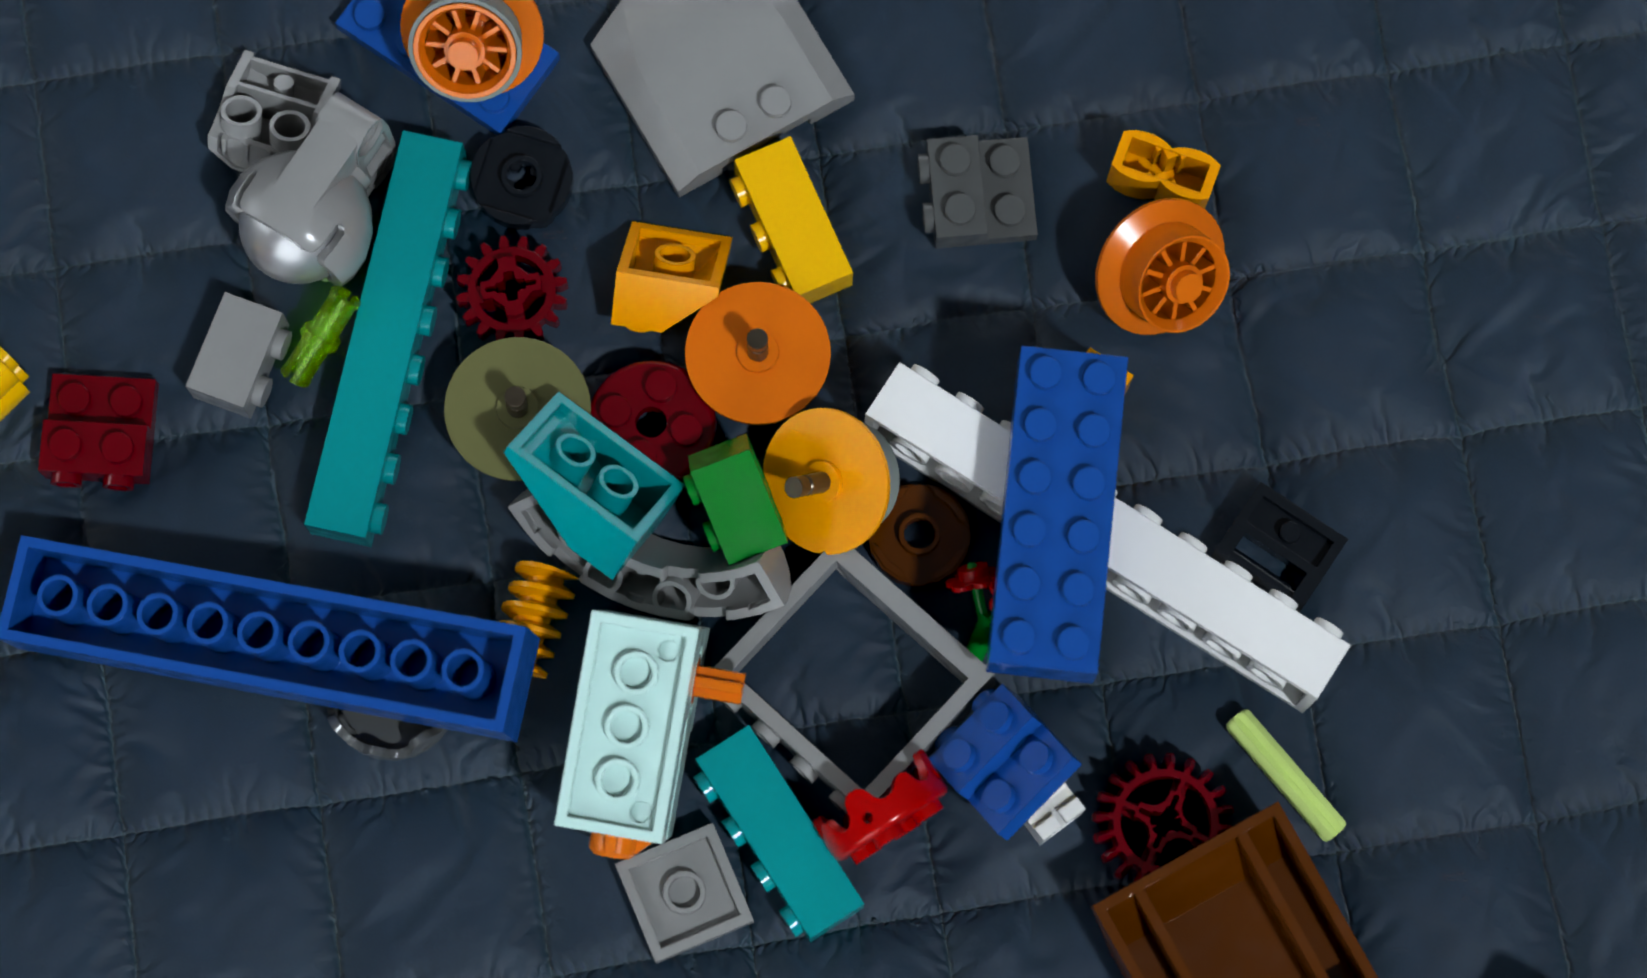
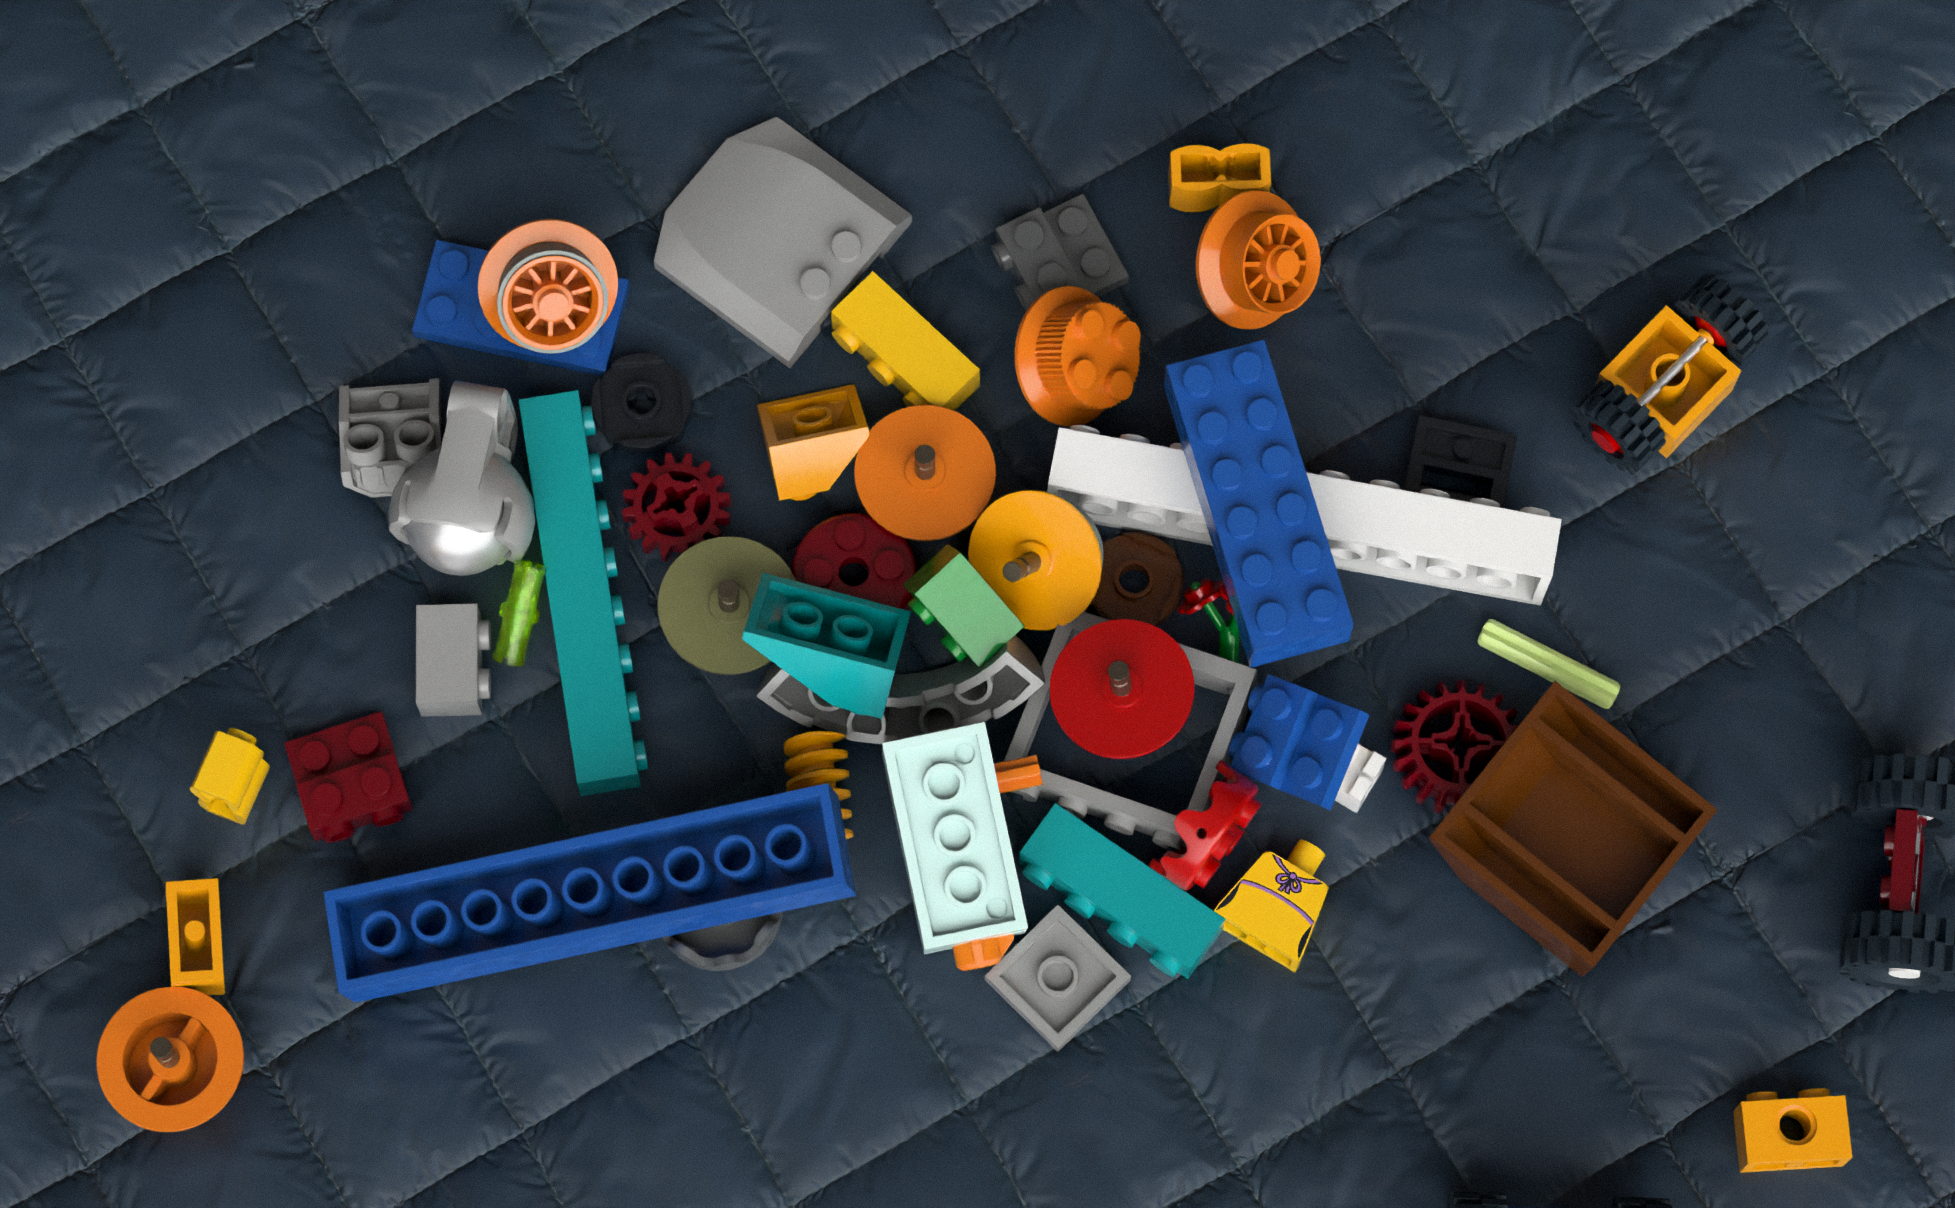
camera: 20 degrees left, 5 degrees down
none -> orange piece [1015,286,1141,426]
none -> red piece [1049,619,1195,759]
none -> yellow torso [1214,839,1329,972]
none -> brick [1570,274,1769,474]

